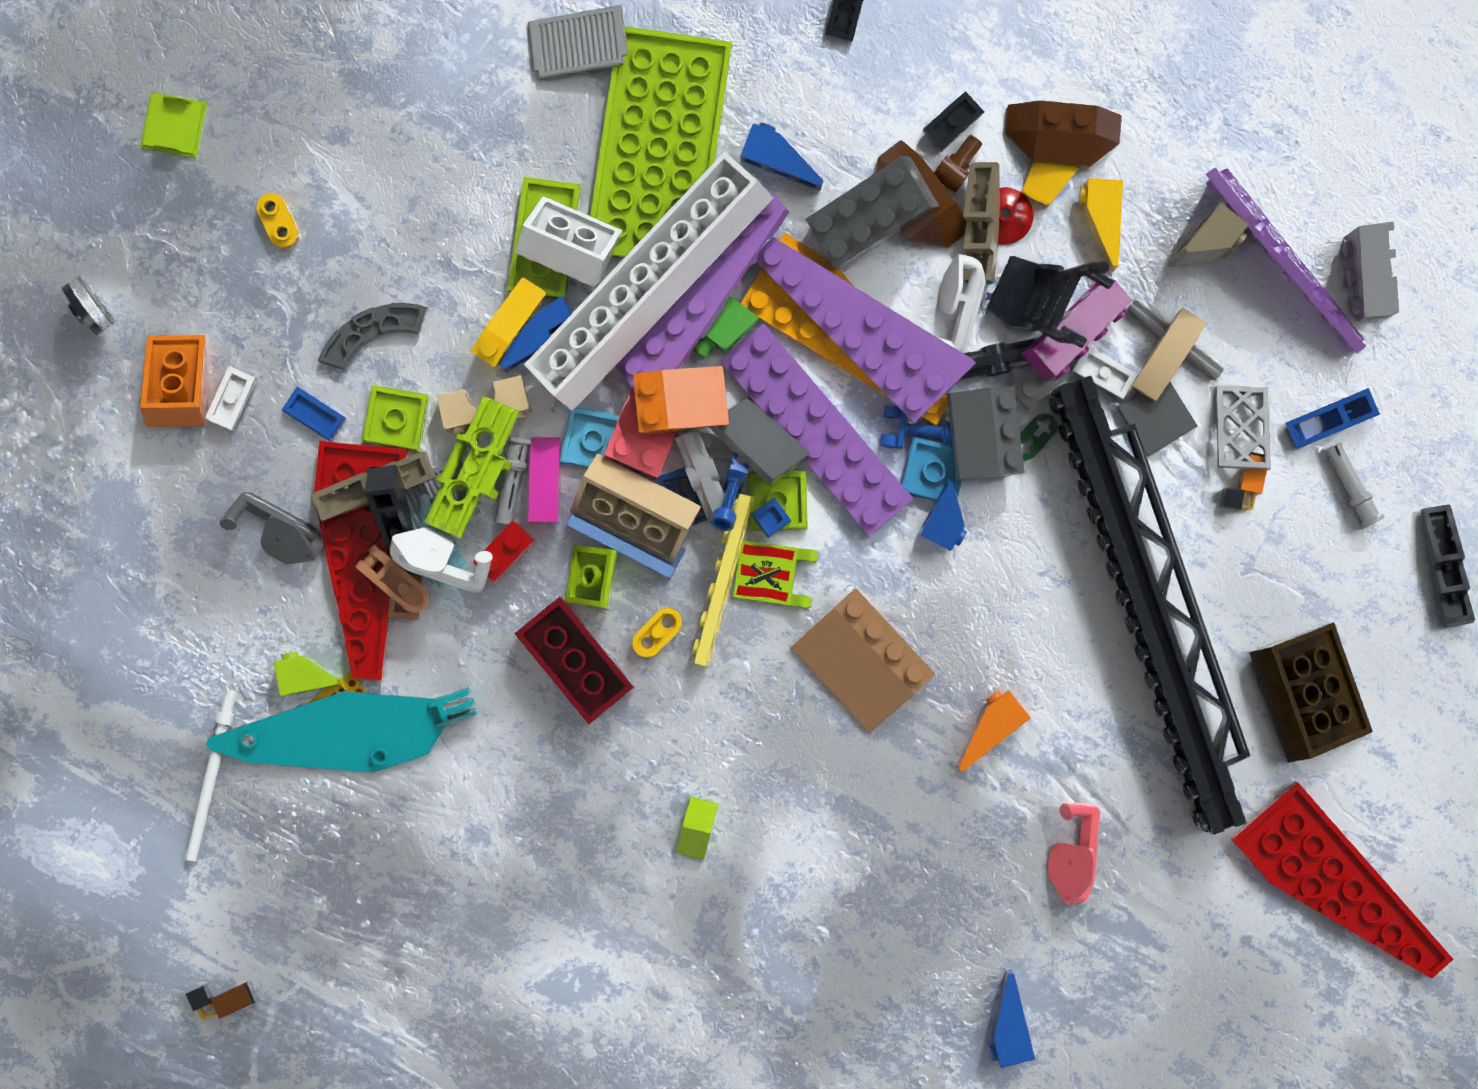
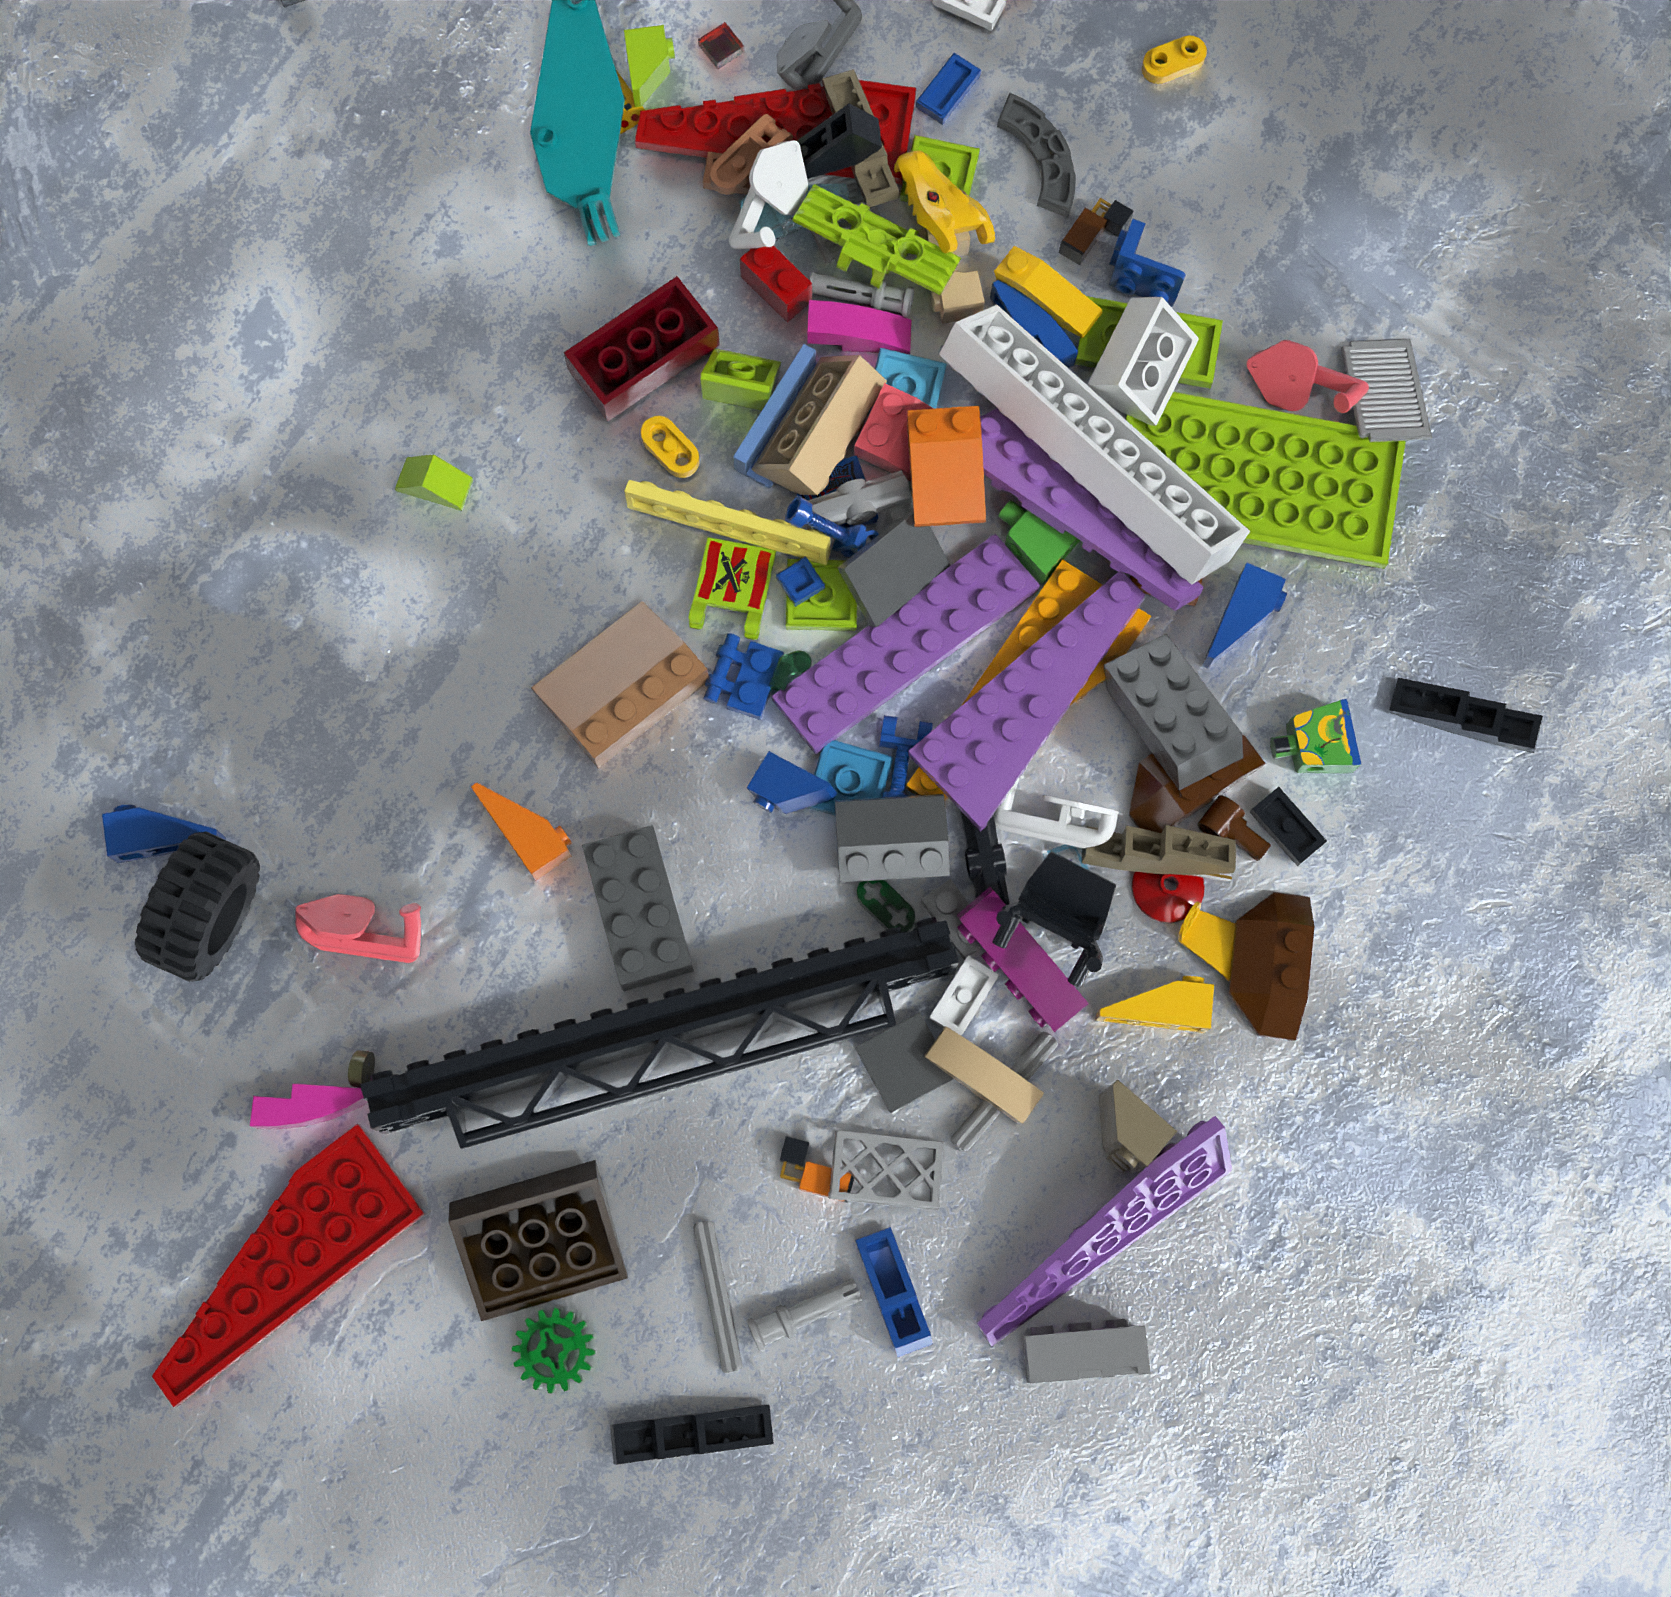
camera: 90 degrees right, 10 degrees down
none -> black tyre [135,832,260,982]
none -> dark pink slope [250,1084,368,1129]
none -> olive tile [348,1050,375,1088]
none -> green gear [512,1308,596,1393]
none -> dark grey brick [582,825,694,992]
none -> light grey axle [693,1221,742,1373]
none -> clear red tile [698,22,745,70]
none -> blue plate [703,633,784,720]
none -> clear green arm [768,650,812,692]
none -> yellow animal [894,150,995,253]
none -> piece [1059,198,1134,265]
none -> blue bracket [1109,219,1186,307]
none -> coral piece [1247,340,1369,413]
none -> torso [1270,699,1361,774]

